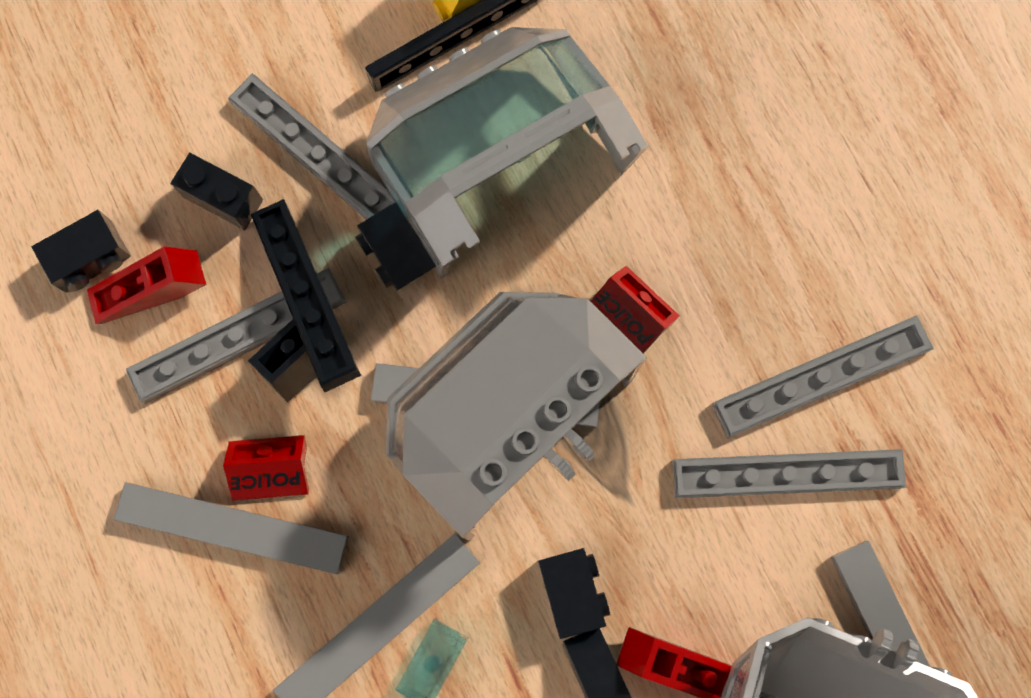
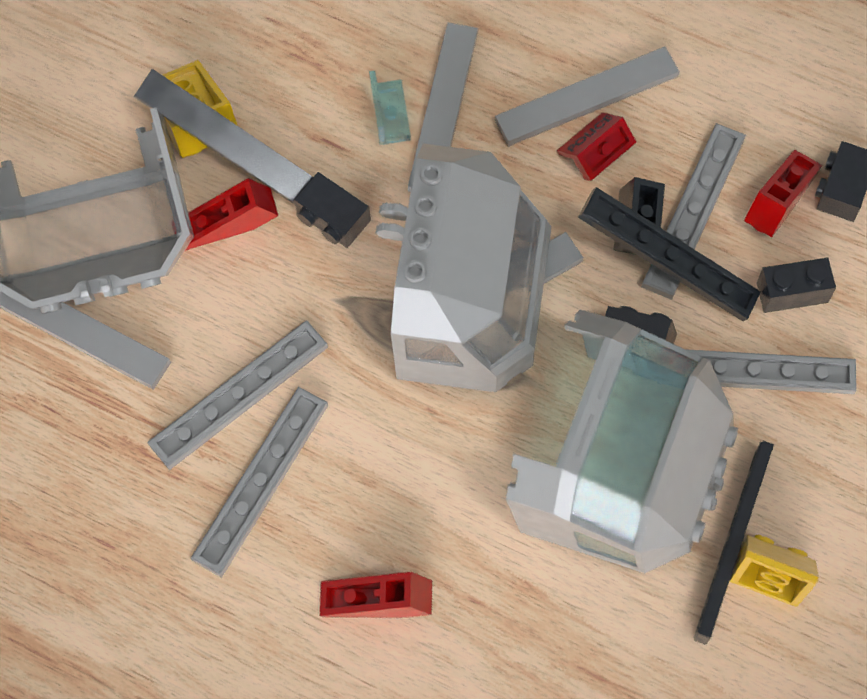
camera: 145 degrees right, 10 degrees down
red panel [590,266,680,354] -> none
none -> red slope [320,571,433,618]

